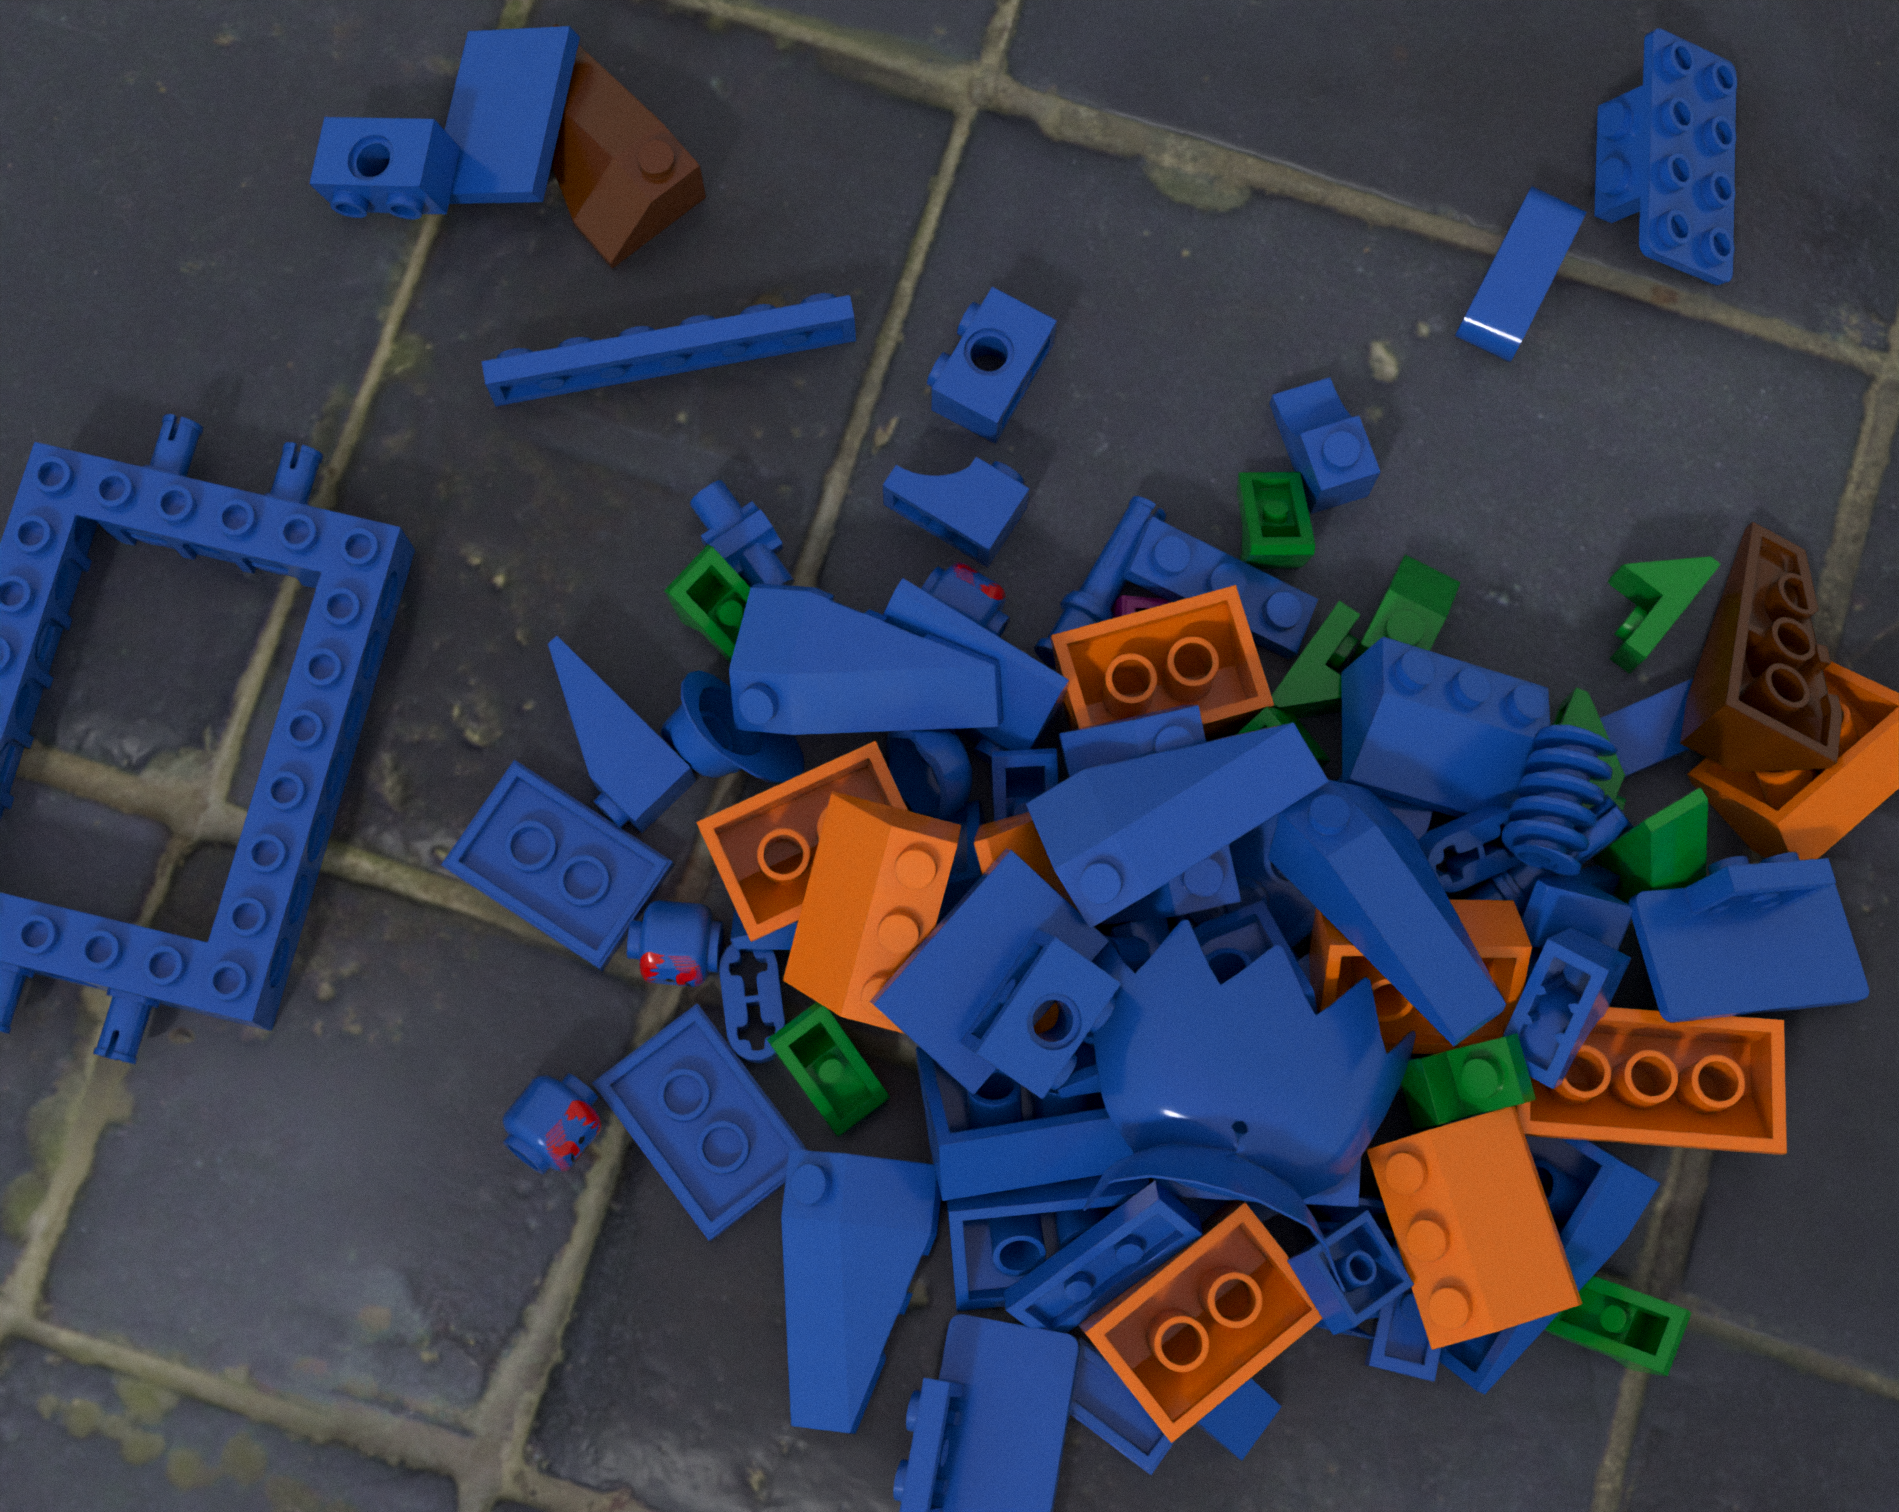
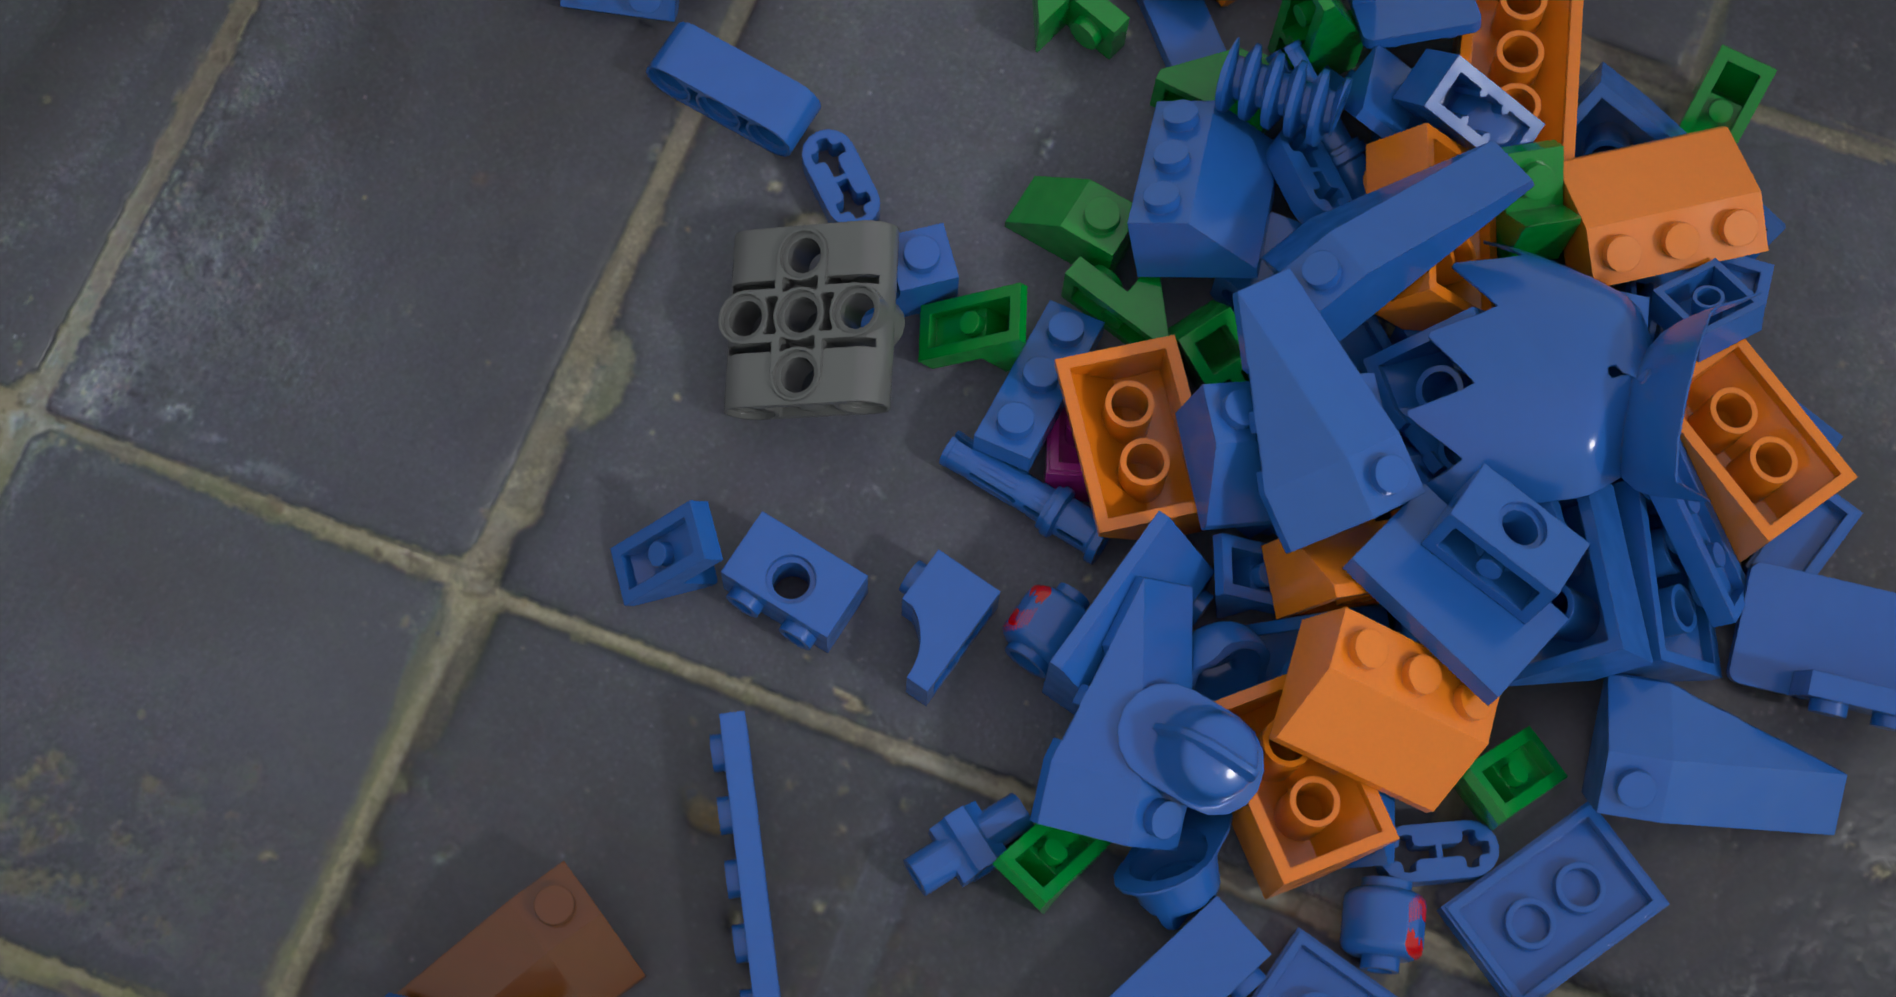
camera: 90 degrees left, 5 degrees down
none -> blue slope [610,500,723,606]
none -> dark grey connector [718,220,905,420]
none -> blue beam [802,129,880,223]
none -> blue piece [1117,683,1264,815]

